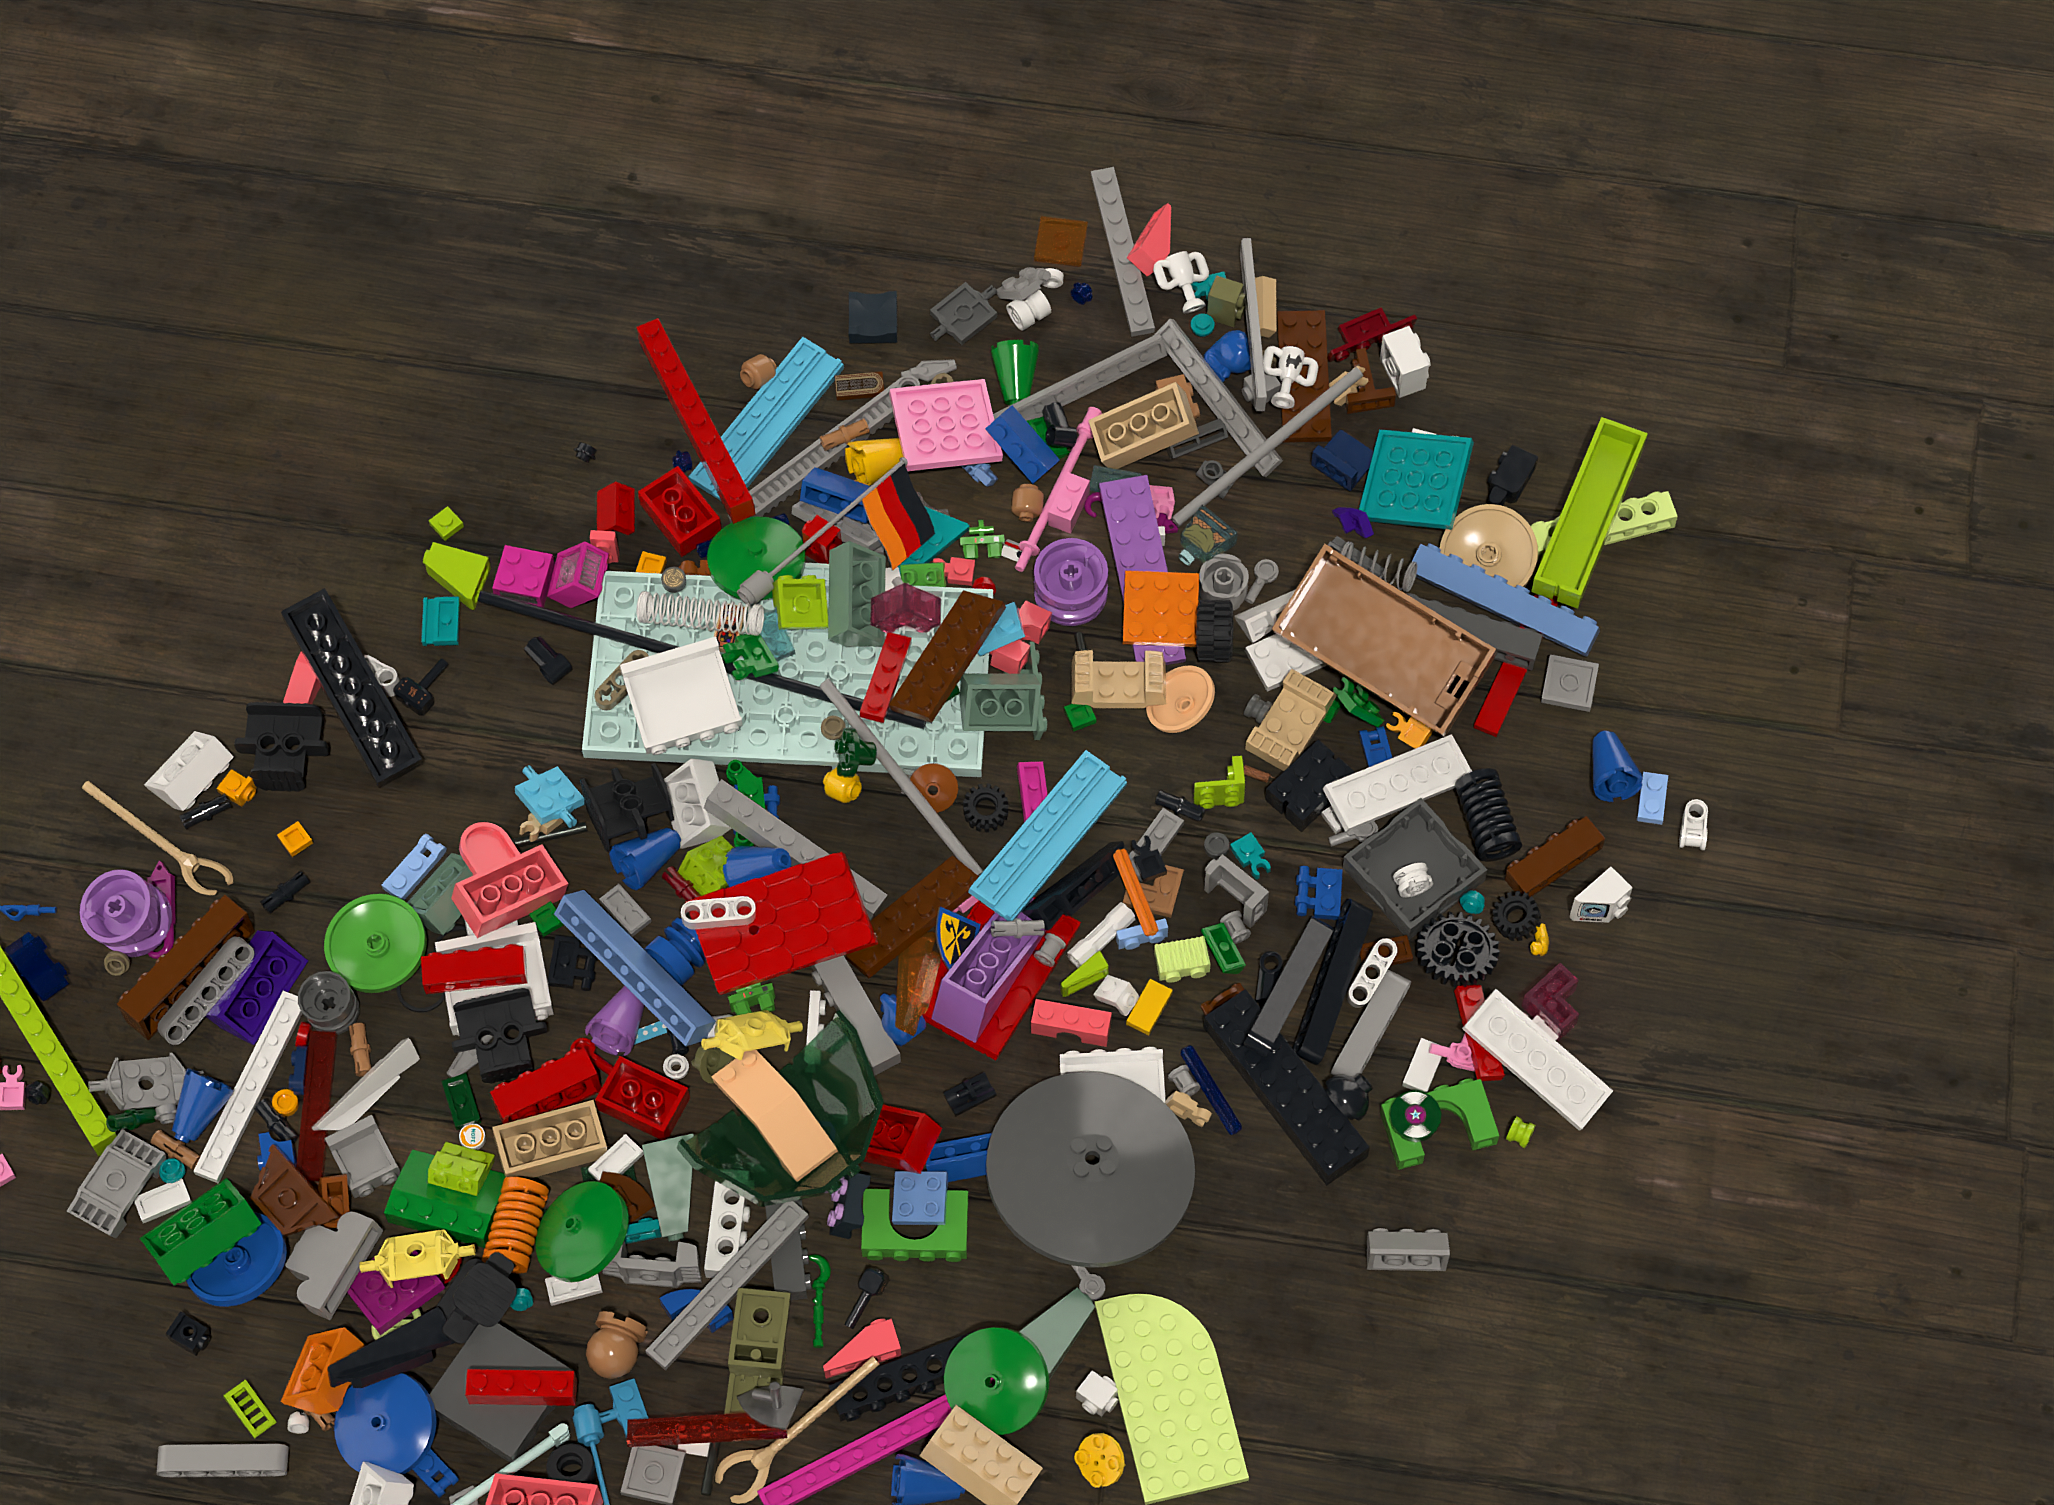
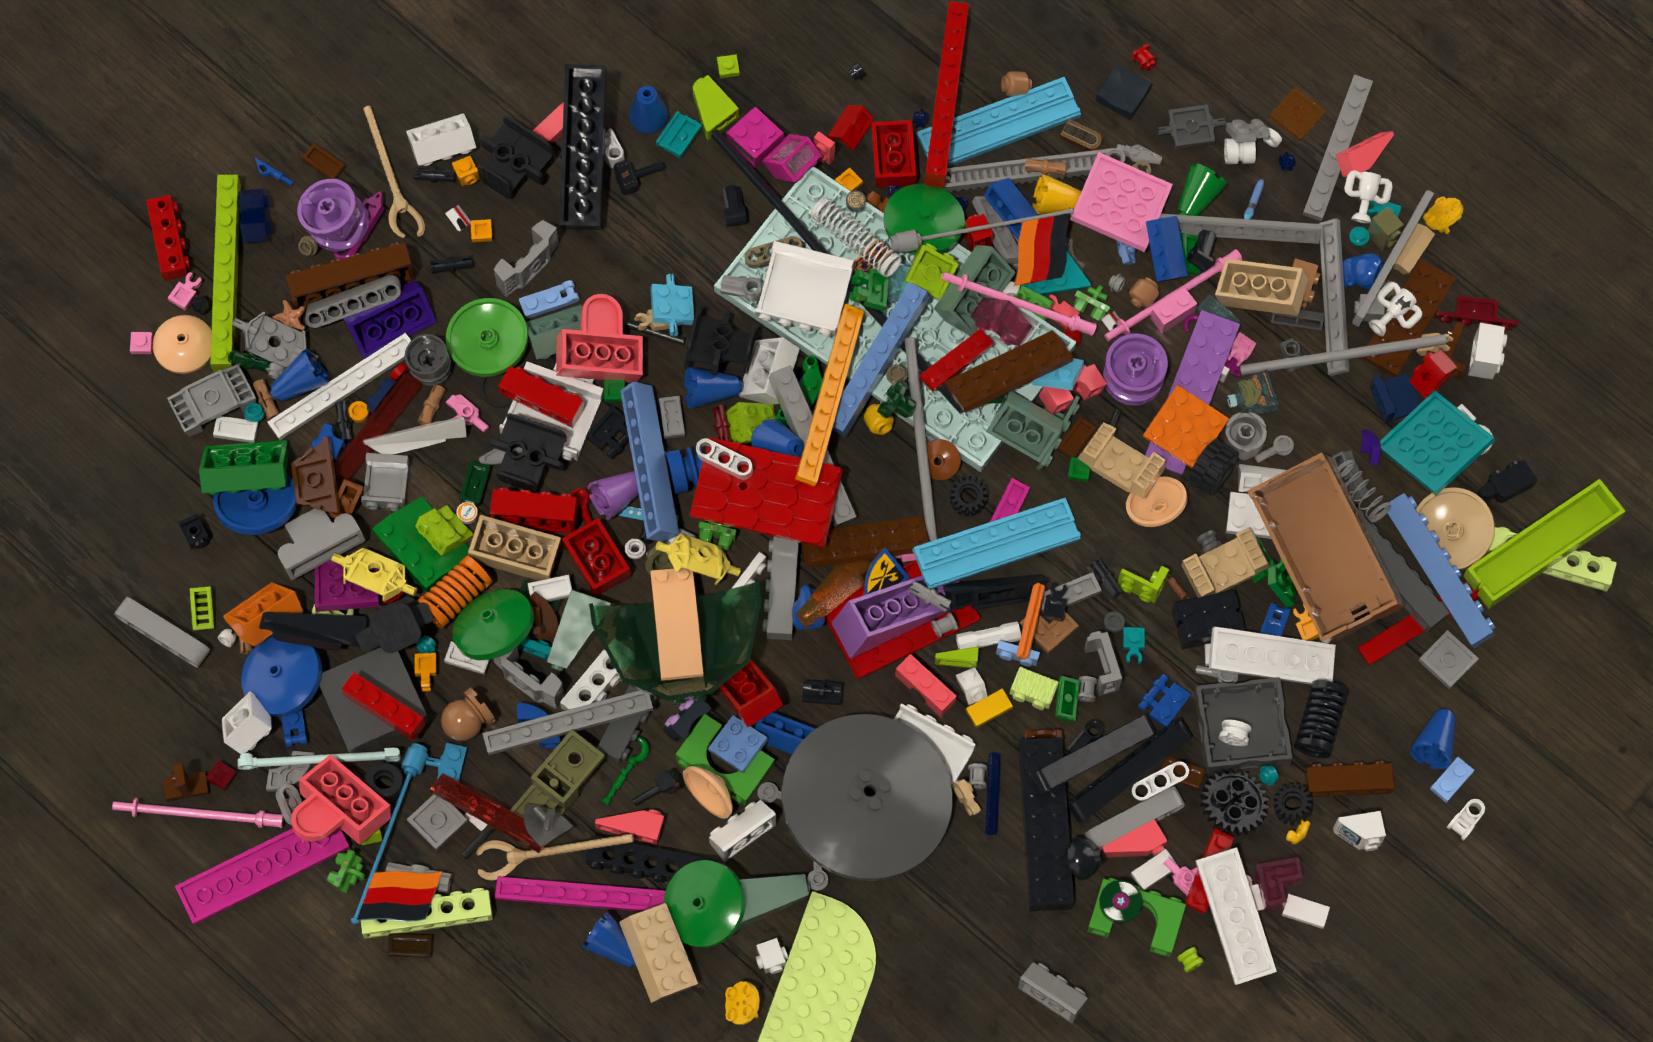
camera: 30 degrees right, 5 degrees up
none -> light nougat dish [153,315,212,374]
none -> nougat animal [272,300,306,330]
none -> reddish brown tile [301,143,346,179]
none -> light orange plate [415,653,437,692]
none -> sticker [445,205,471,231]
none -> bright pink piece [446,394,489,433]
none -> light grey plate [494,220,559,297]
none -> blue cone [628,86,669,134]
none -> light nougat dish [683,766,732,819]
none -> white slope [709,800,776,863]
none -> light grey piece [720,275,762,302]
none -> light grey plate [758,782,781,803]
none -> light orange plate [795,304,864,486]
none -> medium blue brick [832,282,929,438]
none -> bright pink bar [941,272,1096,336]
none -> reddish brown tile [1056,416,1097,459]
none -> coral slope [1102,819,1167,857]
none -> light grey plate [1108,274,1126,293]
none -> red brick [1132,44,1157,71]
none -> medium blue piece [1244,179,1264,219]
none -> white tile [1282,894,1330,929]
none -> red brick [1409,349,1457,399]
none -> yellow plate [1423,197,1463,234]

